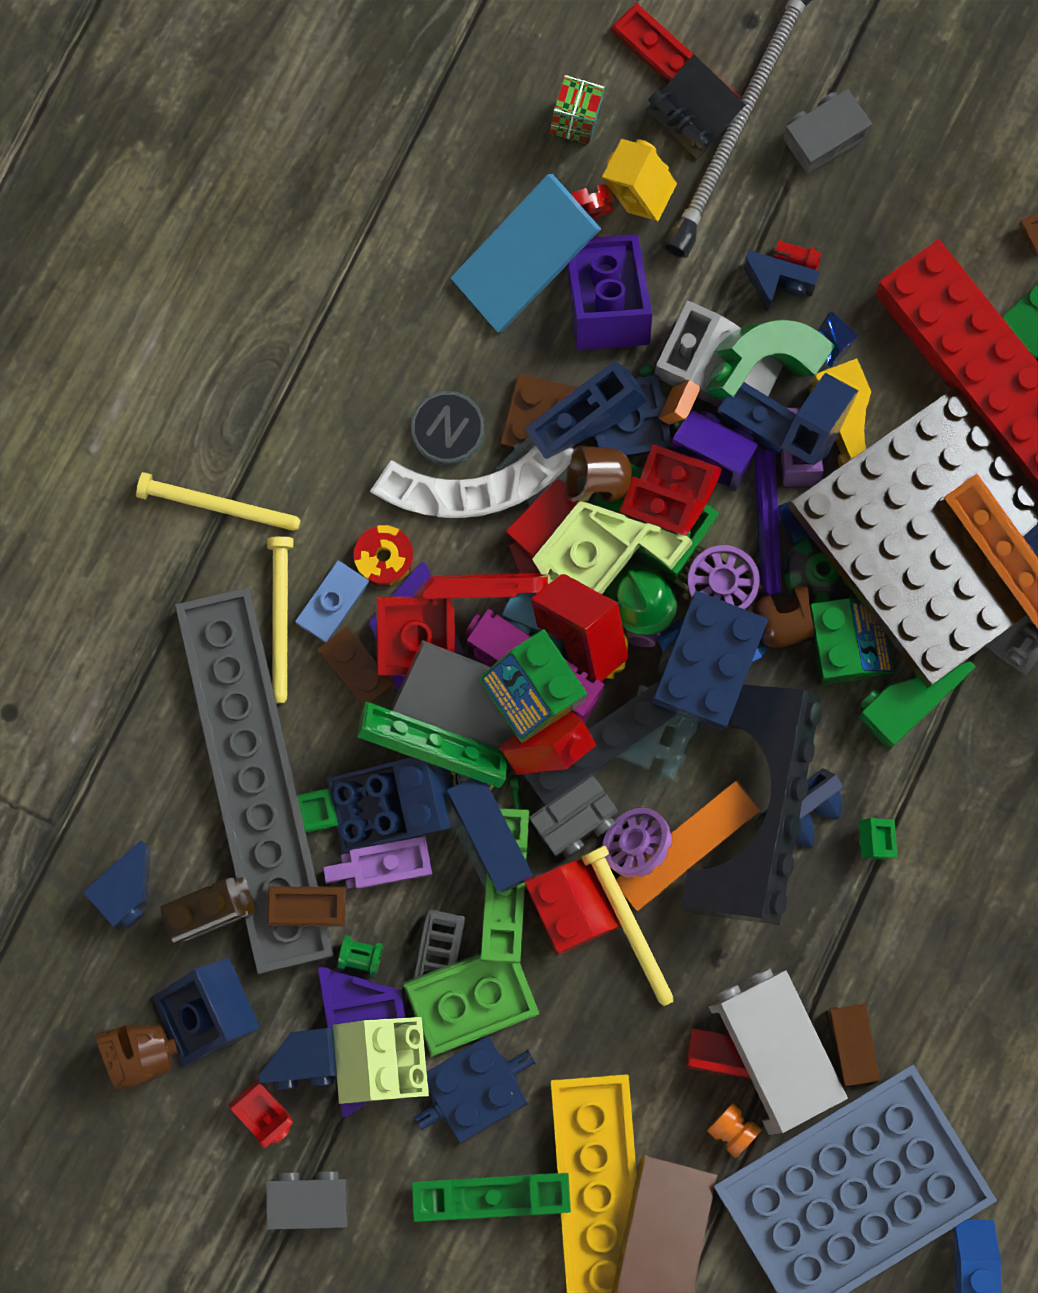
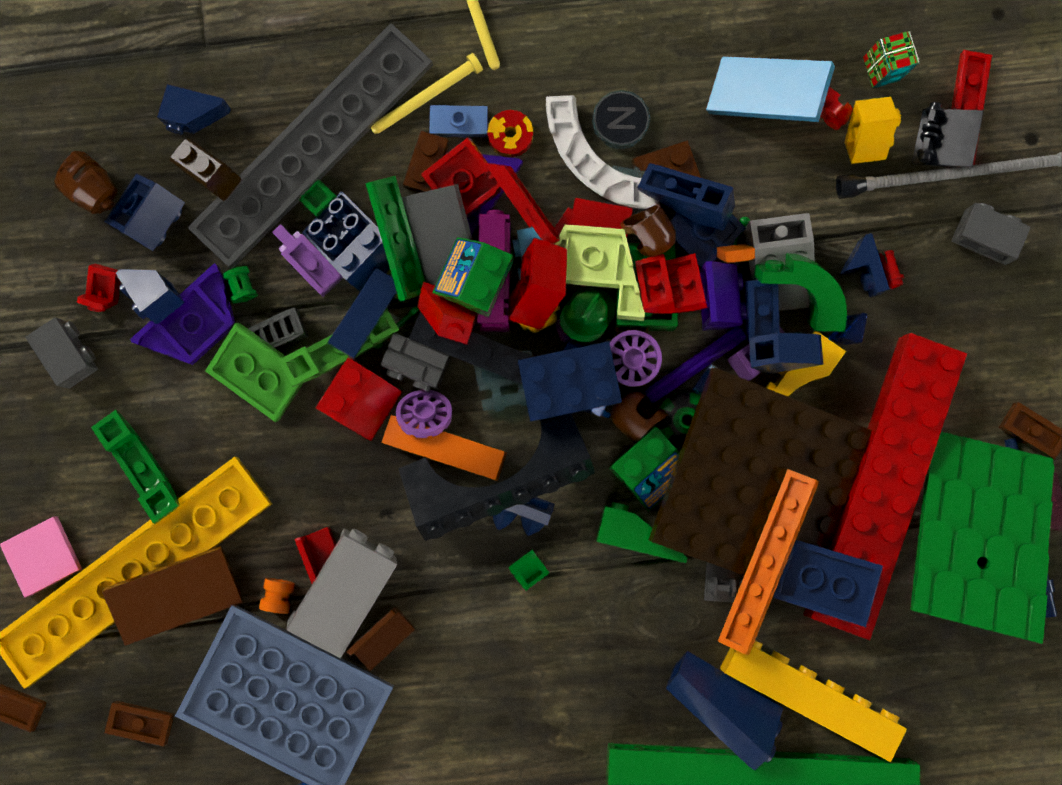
camera: 60 degrees right, 5 degrees up
reddish brown tile [267,886,346,927] -> none
yellowish green slope [333,1017,429,1104] -> none
dark blue plate [414,1035,536,1144] -> none
dark purple slope [567,234,652,350] -> none
light yellow bar [581,845,673,1006] -> none

